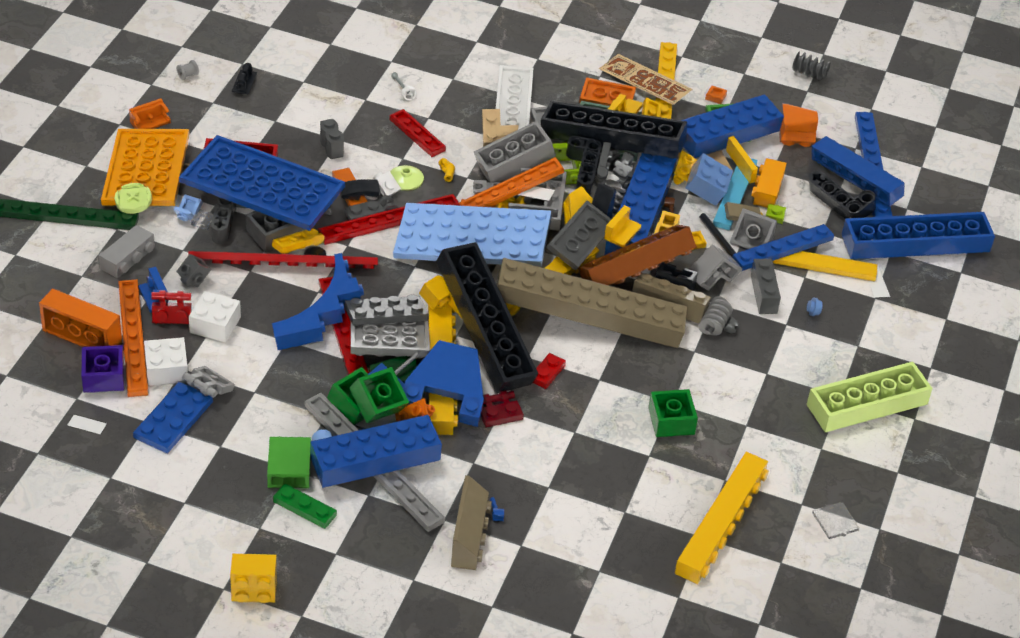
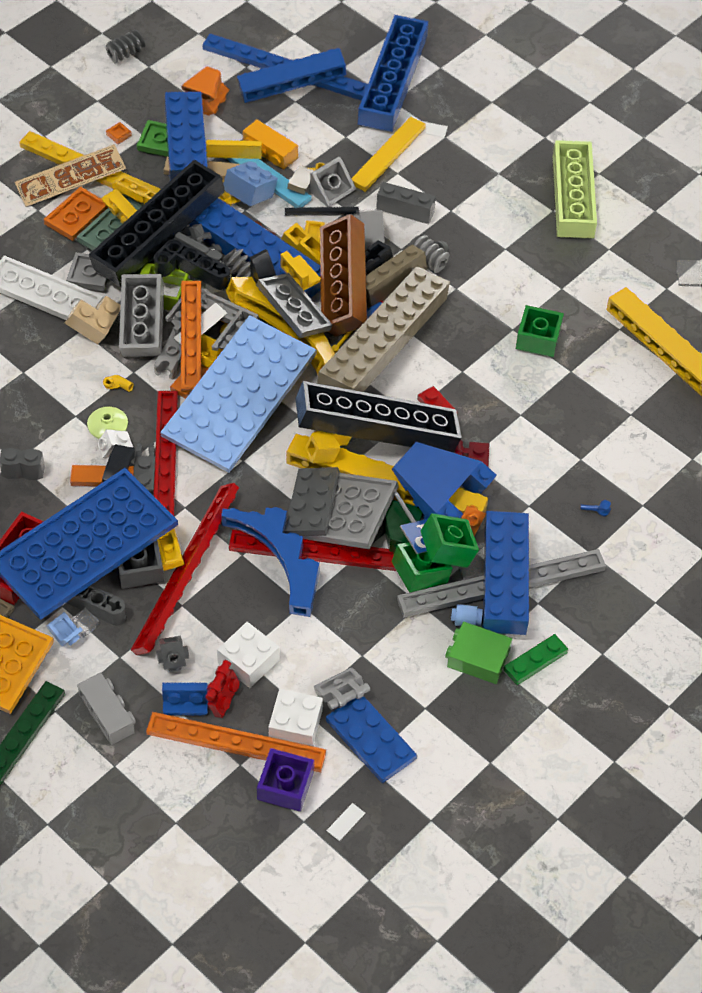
camera: 65 degrees left, 10 degrees up
orange brick [39,288,122,347] -> none
yellowish green tile [114,183,152,214] -> none
yellow brick [230,553,277,603] -> none
black sticker [304,246,326,256] -> none
red tile [389,109,446,157] -> none
dark tan slope [451,475,492,570] -> none
blue plate [732,224,834,271] -> none
lime plate [766,204,786,224] -> none
medium blue plate [807,297,822,316] -> none
black beam [809,171,876,219] -> none

